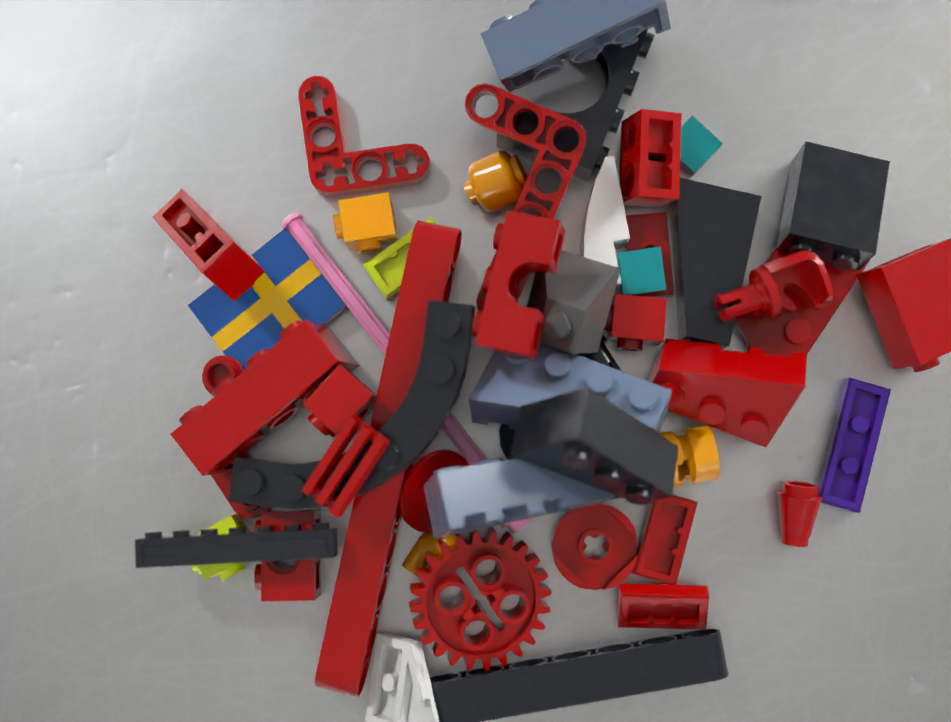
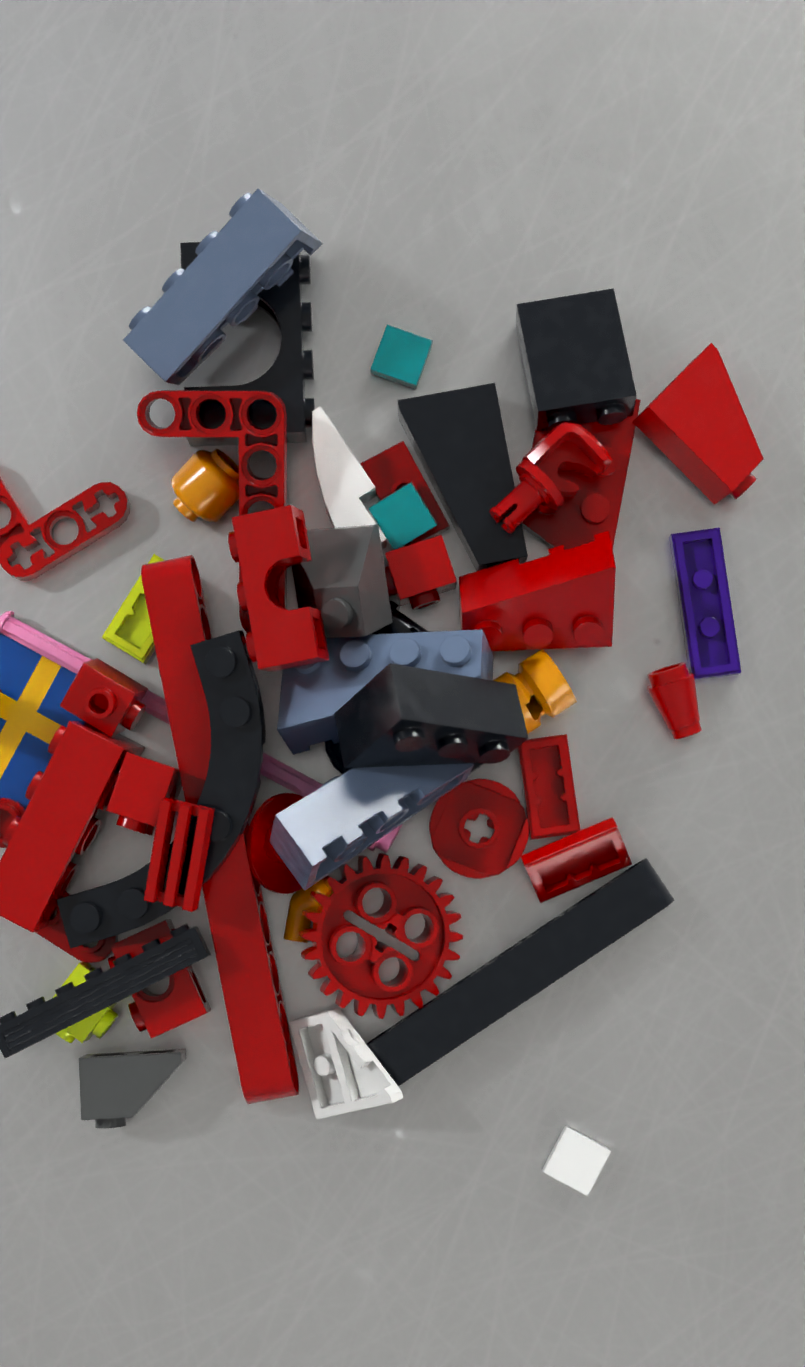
camera: 30 degrees left, 0 degrees up
light orange brick [333,192,398,254] -> none
red brick [619,109,682,208] -> none
none -> red brick [60,658,148,737]
none -> dark grey slope [79,1049,186,1128]

